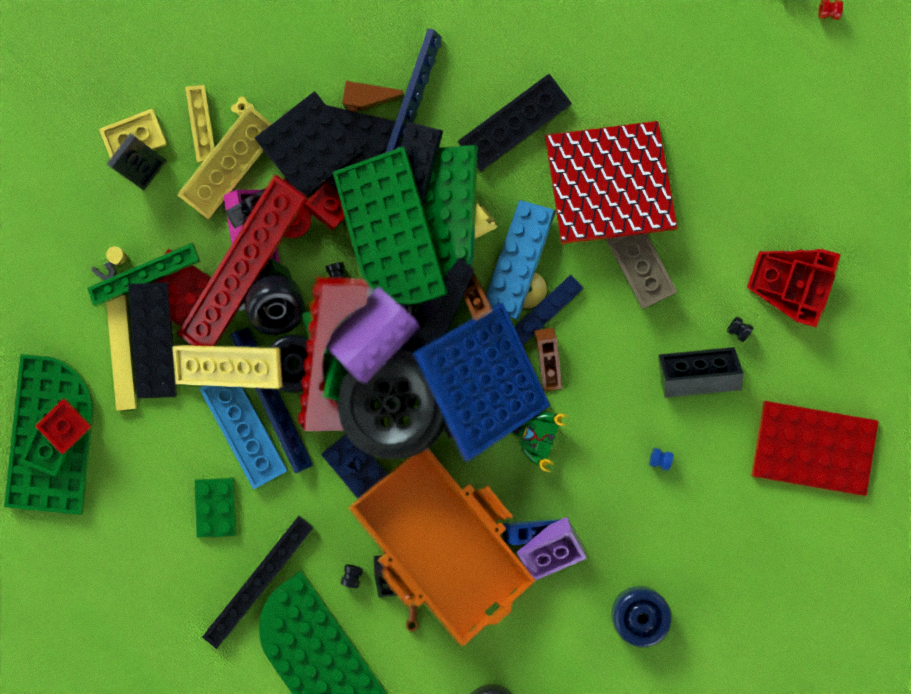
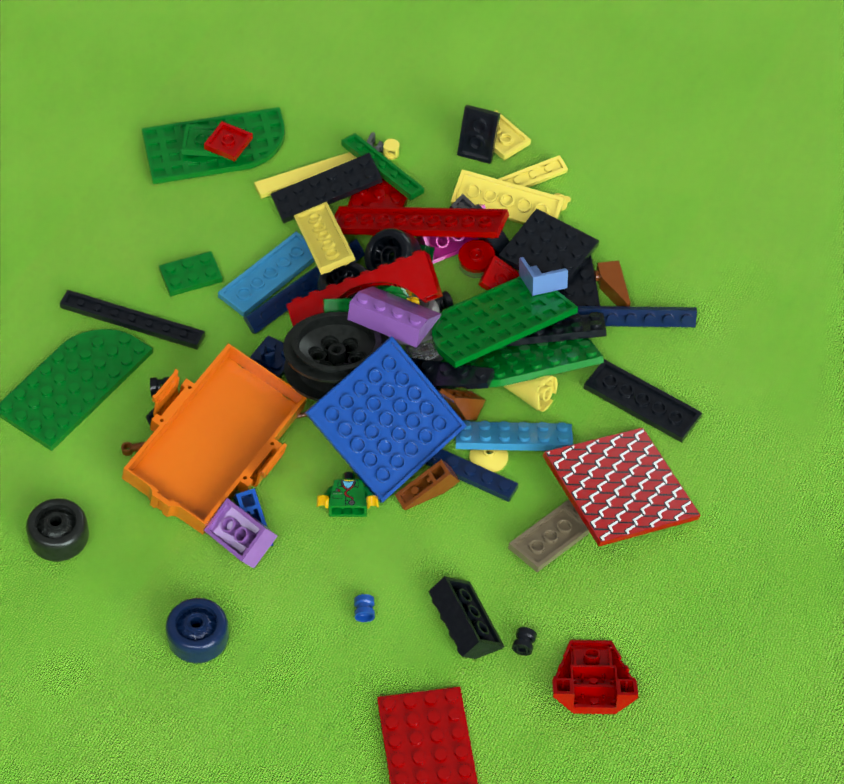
camera: 70 degrees right, 35 degrees down
none -> medium blue panel [519,257,568,296]

